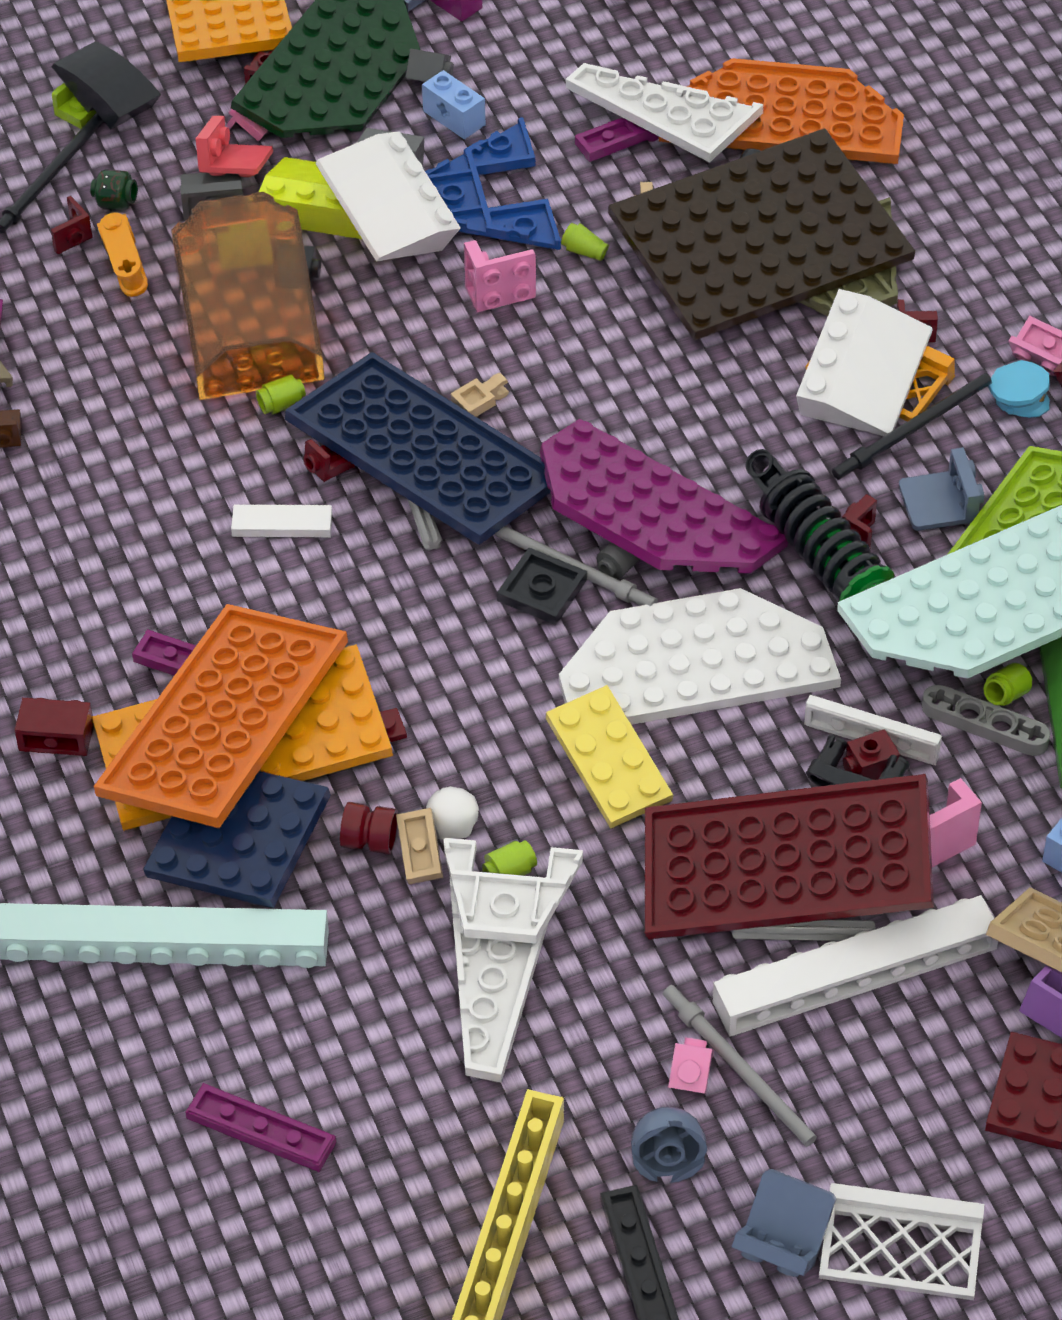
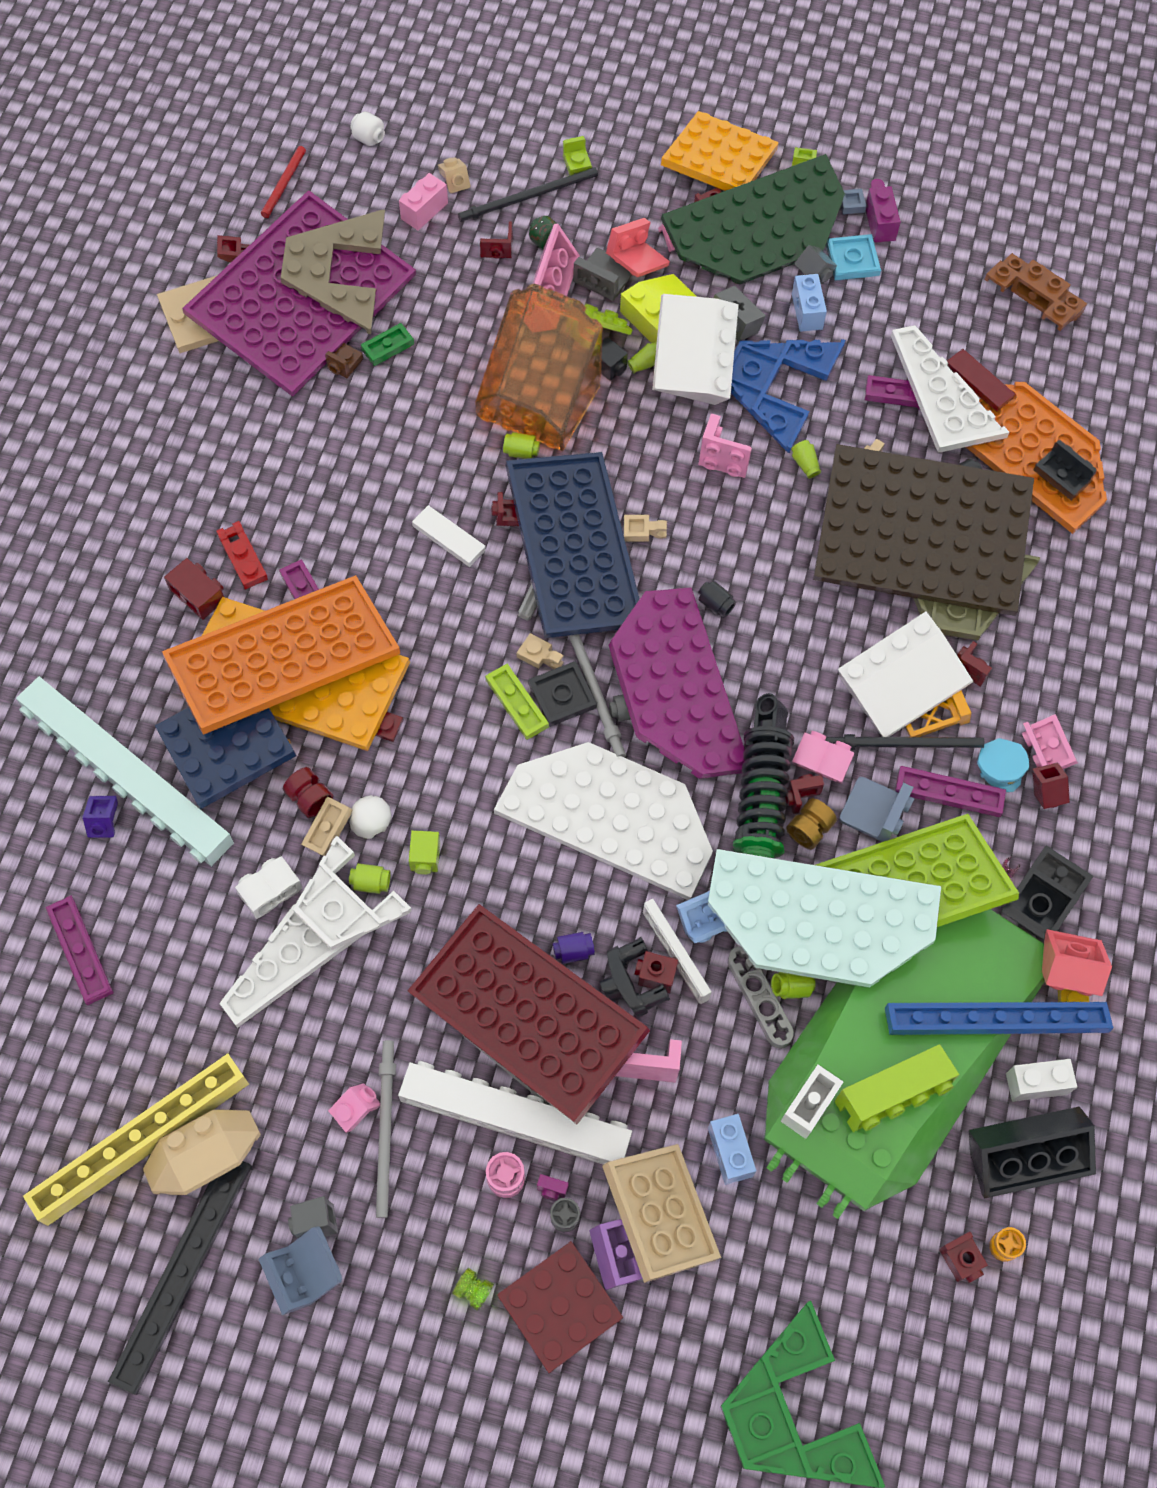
camera: 35 degrees right, 15 degrees up
black slope [51,41,161,130] -> none
light orange piece [97,212,148,297] -> none
light yellow plate [546,685,673,829] -> none
sand blue cylinder [631,1107,707,1183] -> none
white fence [819,1183,985,1300] -> none
none -> dark purple bracket [82,796,118,838]
none -> tan wedge [143,1110,261,1195]
none -> red plate [216,521,268,590]
none -> white brick [235,856,302,919]
none -> dark grey brick [288,1196,338,1238]
none -> green plate [361,323,414,366]
none -> lime brick [409,830,440,875]
none -> clear neon green wheel [452,1267,494,1311]
none -> lime plate [485,663,549,740]
none -> bright pink wheel [486,1152,525,1198]
none -> tan plate [517,633,564,669]
none -> bright pink slope [521,224,580,332]
none -> magenta plate [537,1174,569,1201]
none -> dark grey wheel [550,1198,580,1233]
none -> dark purple brick [553,932,595,964]
none -> lime cone [627,342,657,374]
none -> light blue bracket [676,891,727,943]
none -> black brick [698,581,737,617]
none -> pearl gold wheel [786,798,837,850]
none -> bright pink brick [792,731,854,784]
none -> medium azure tile [826,234,881,280]
none -> magenta plate [895,766,1006,818]
none -> dark red tile [947,349,1015,412]
none -> black bracket [1033,440,1097,501]

